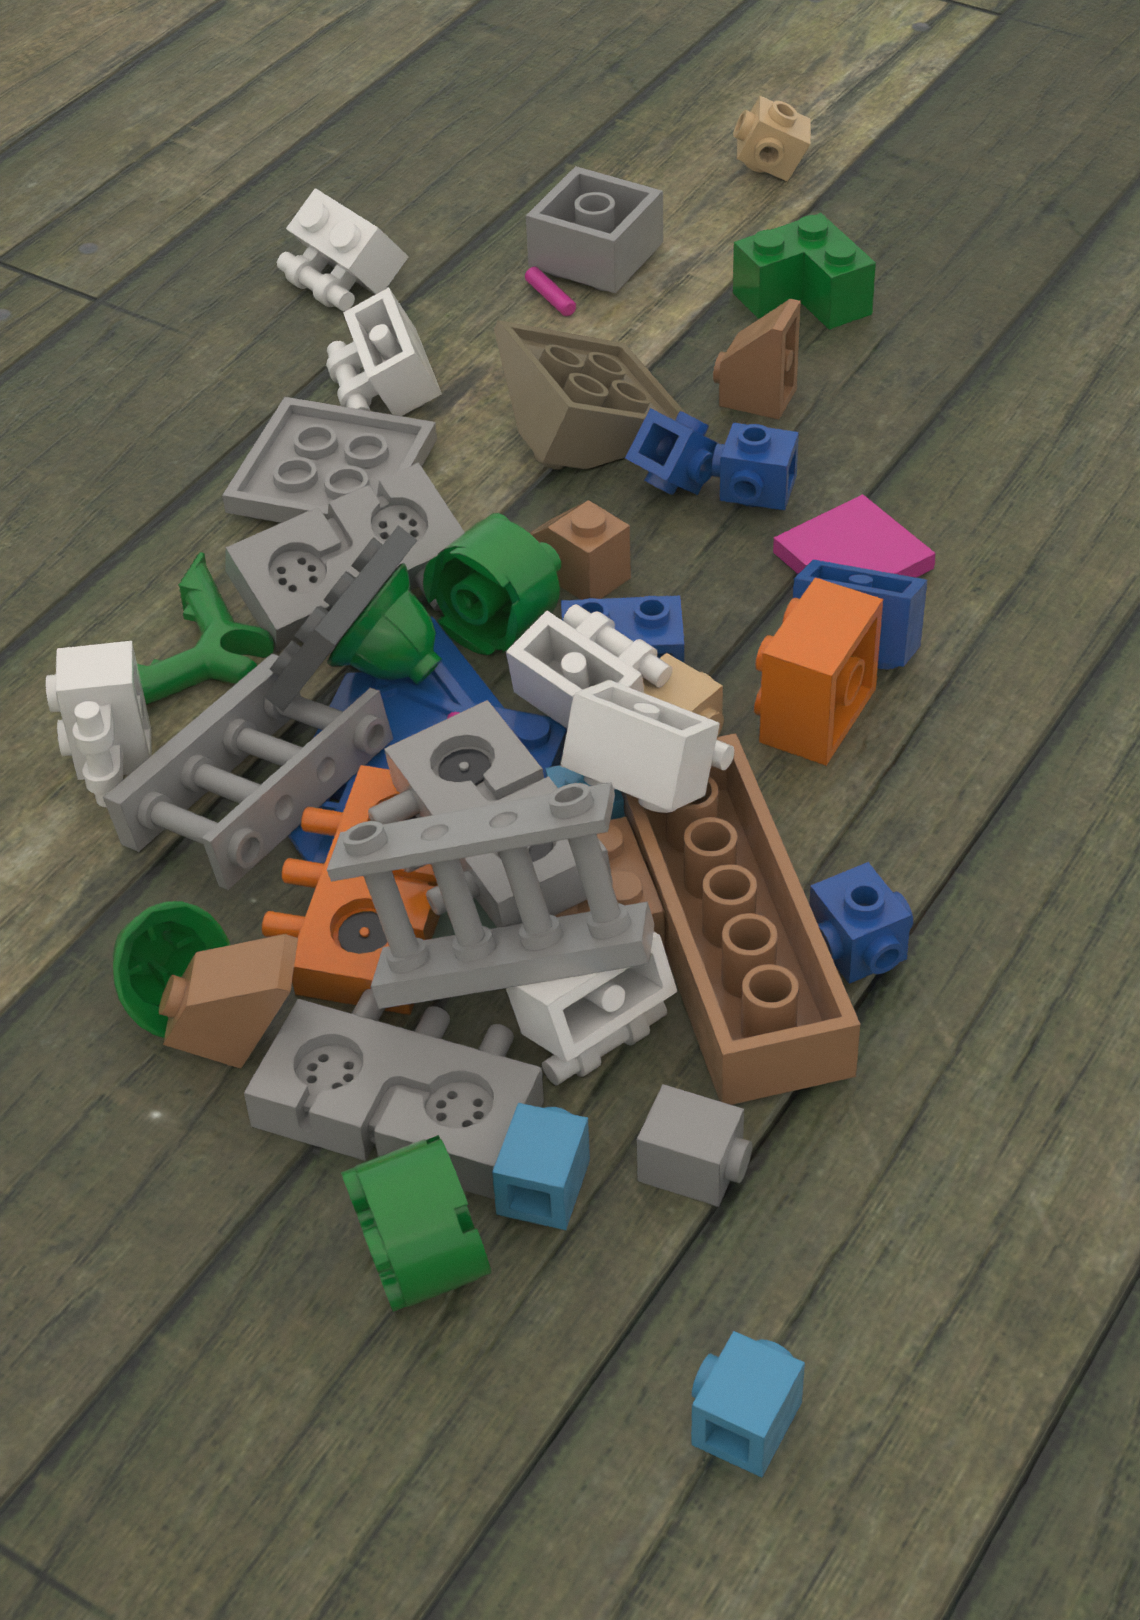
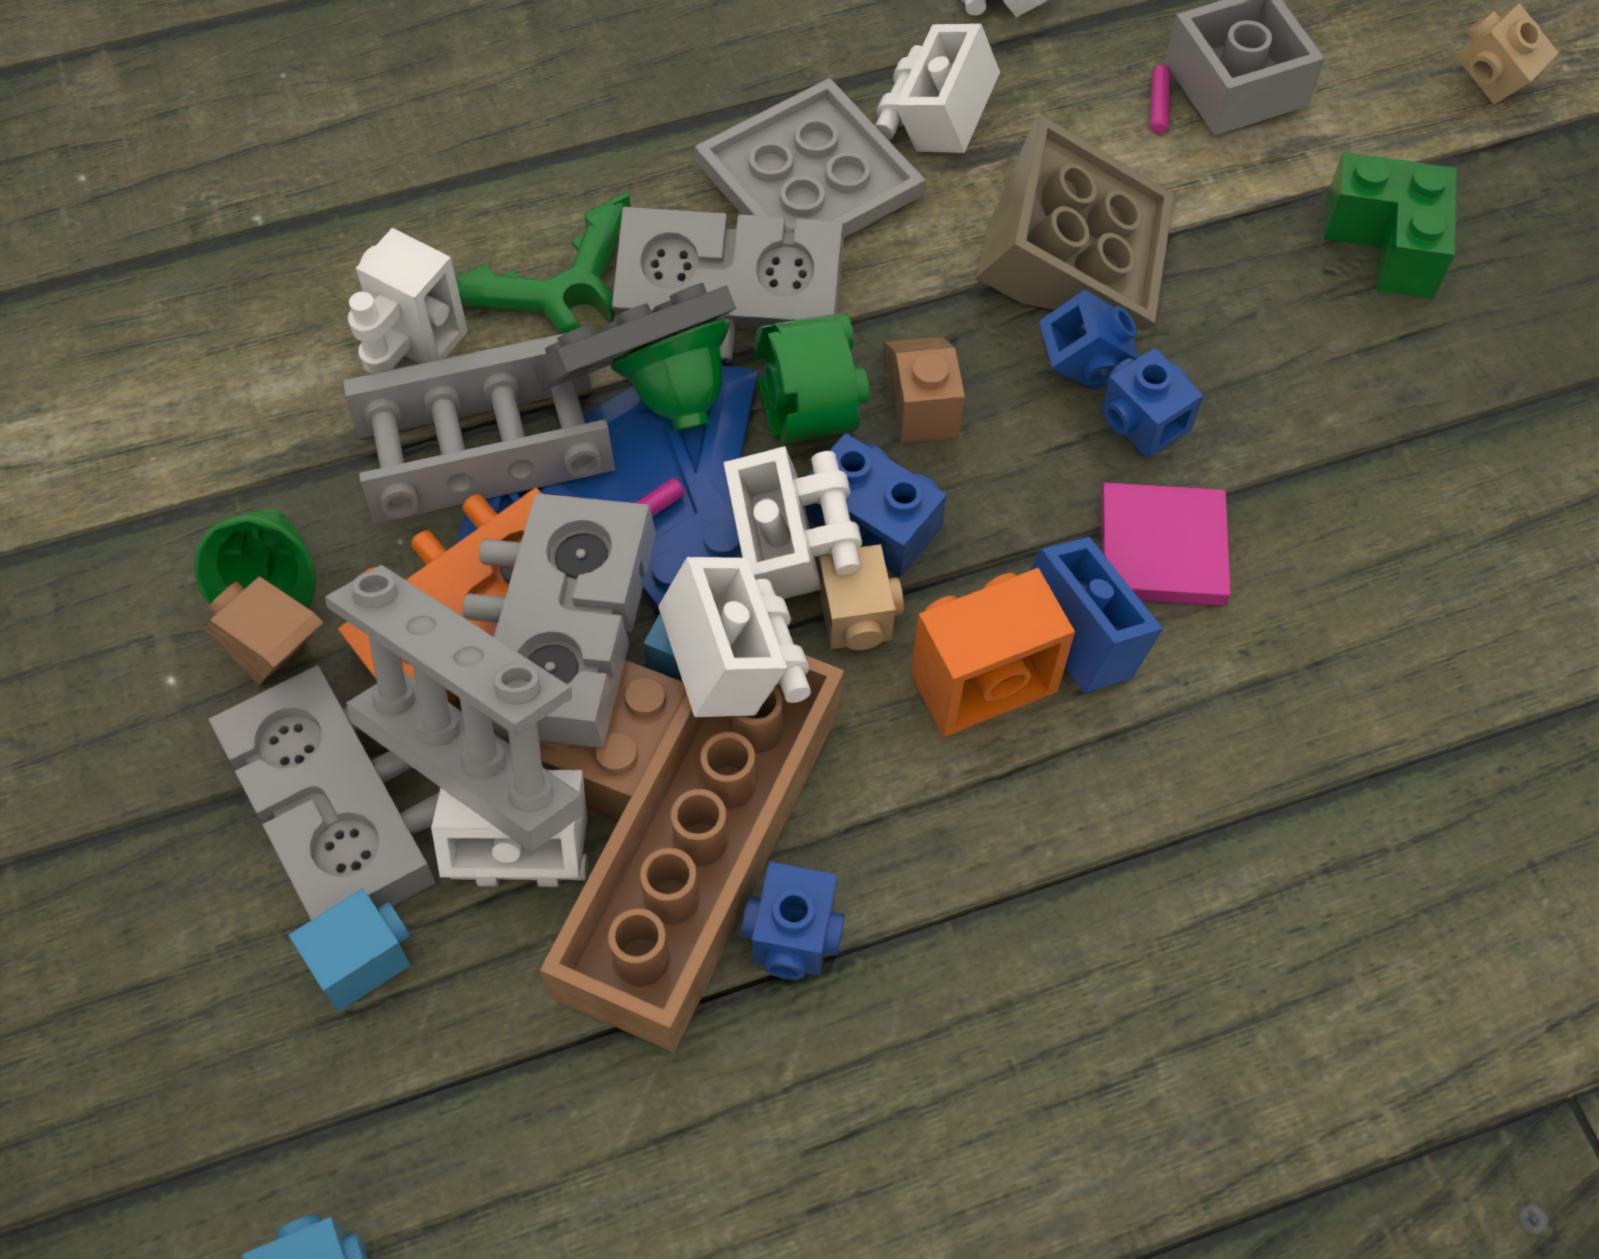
camera: 35 degrees right, 15 degrees up
green brick [341,1135,492,1312] -> none
light grey brick [637,1084,752,1207] -> none
medium nougat slope [713,299,801,420] -> none

